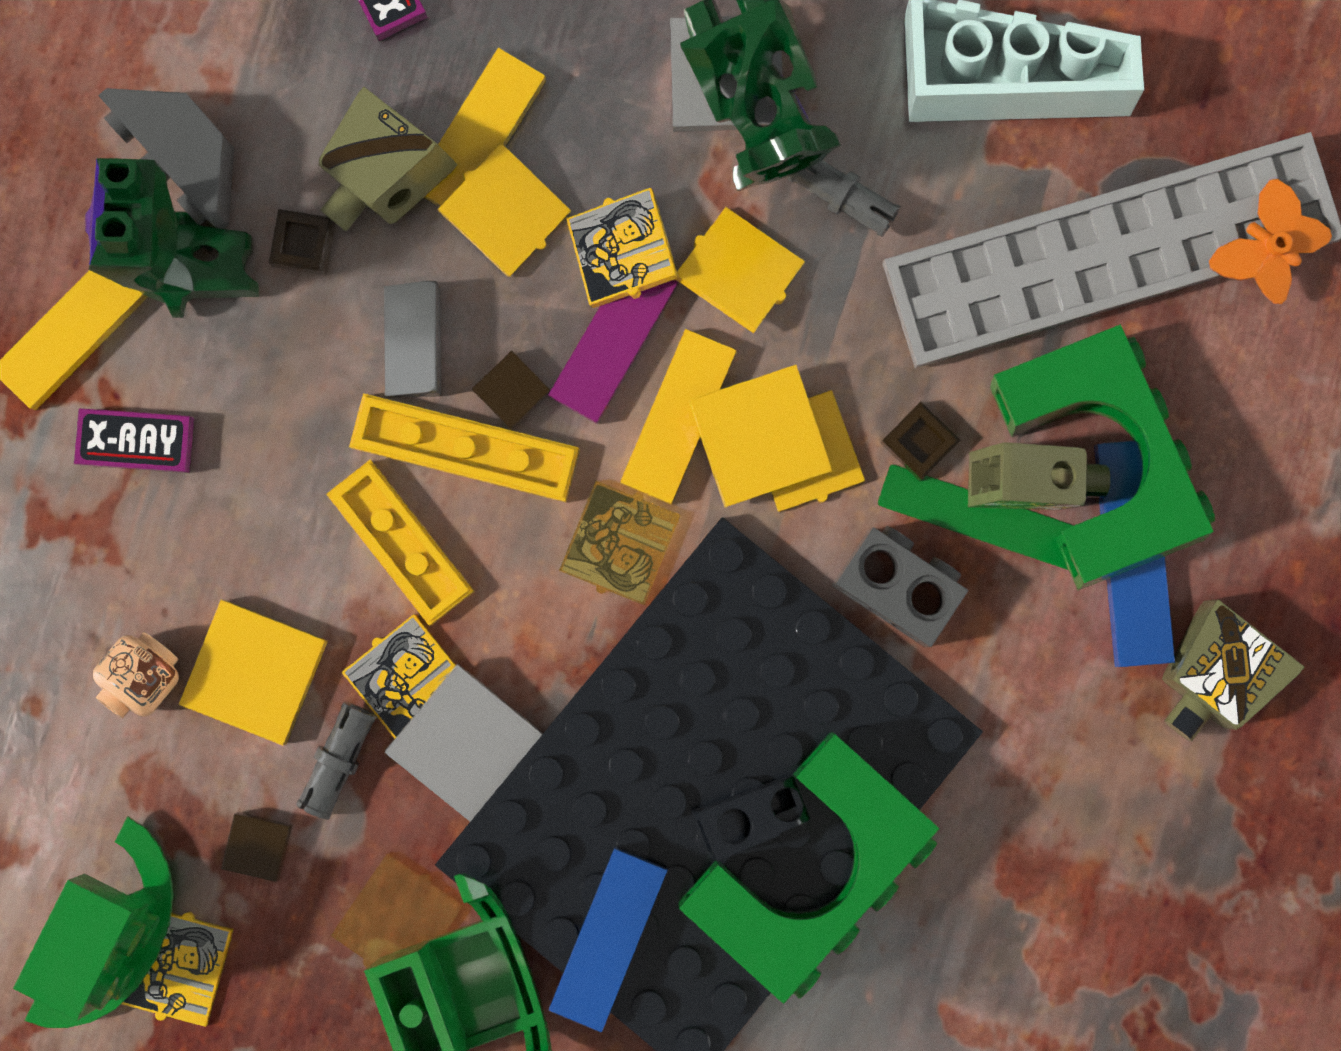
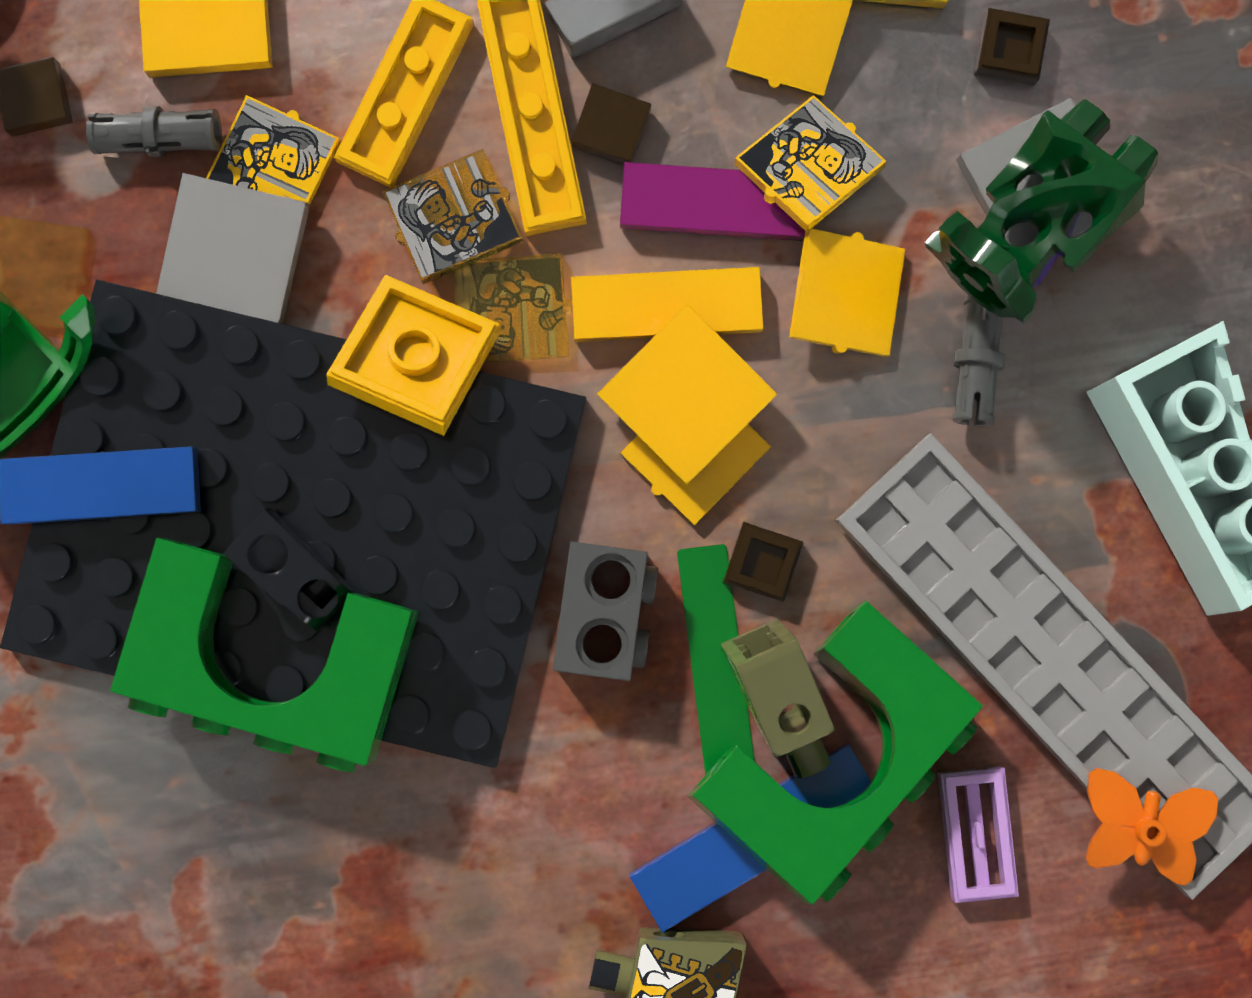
camera: 60 degrees right, 0 degrees up
none -> yellow tile [326,275,500,436]
none -> piece [383,149,524,285]
none -> lavender tile [937,766,1019,903]
none -> dark brown tile [974,8,1050,86]

